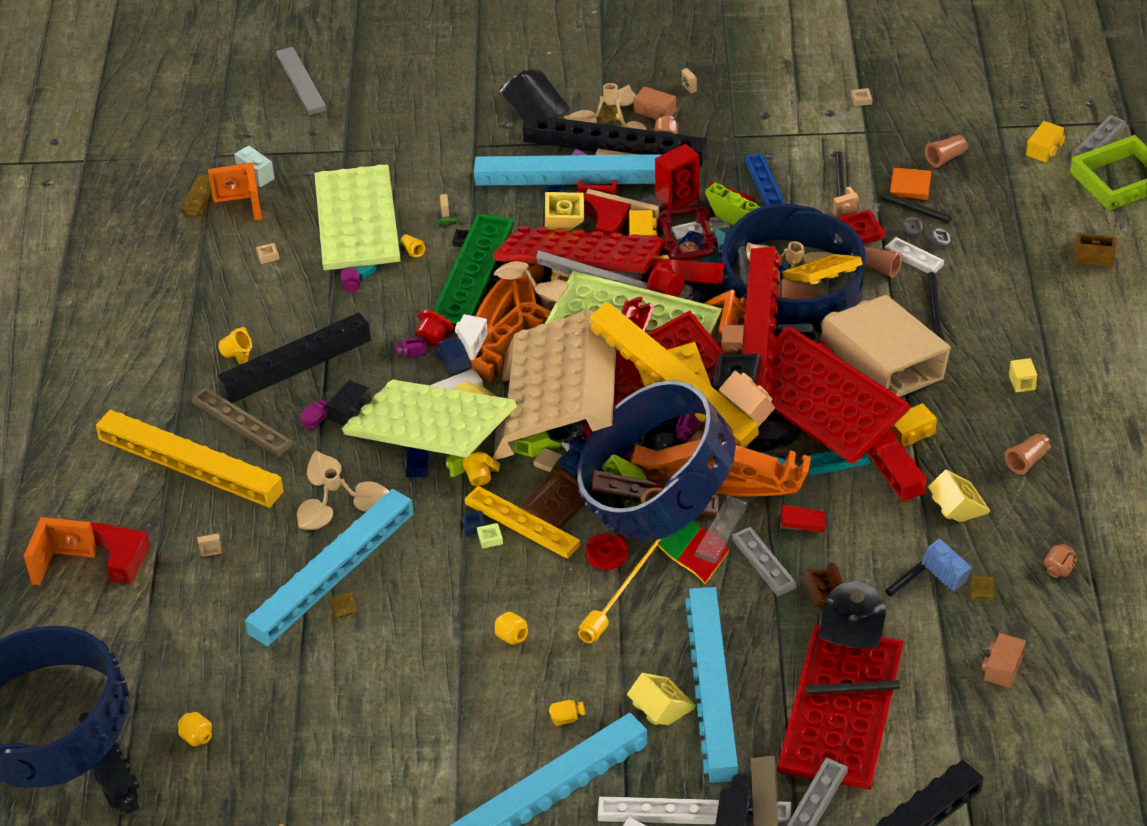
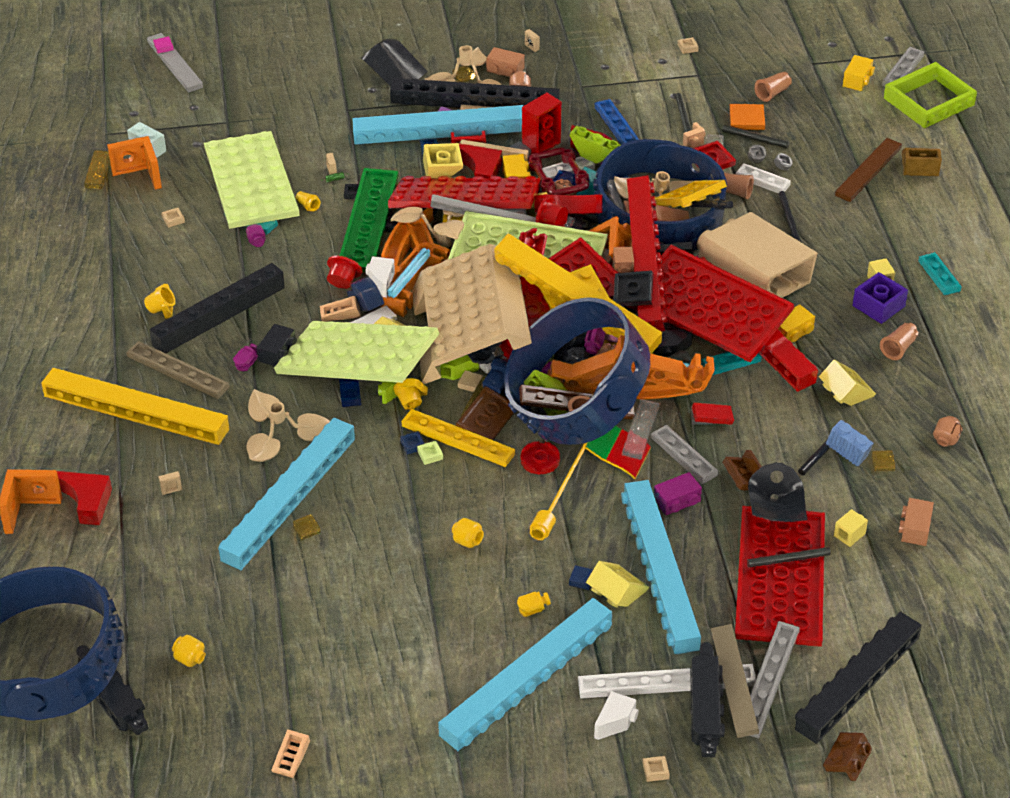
camera: 10 degrees left, 0 degrees up
magenta arm [395,337,427,358] -> none
light nougat brick [719,371,775,427] -> none
none -> dark pink tile [153,36,174,54]
none -> light nougat slope [320,296,361,321]
none -> medium azure axle [387,248,431,298]
none -> dark blue tile [569,565,593,590]
none -> magenta brick [653,472,702,516]
none -> black bar [670,199,733,210]
none -> light yellow brick [834,509,868,547]
none -> reddish brown tile [835,138,902,202]
none -> dark purple brick [852,272,908,324]
none -> teal tile [918,252,962,296]

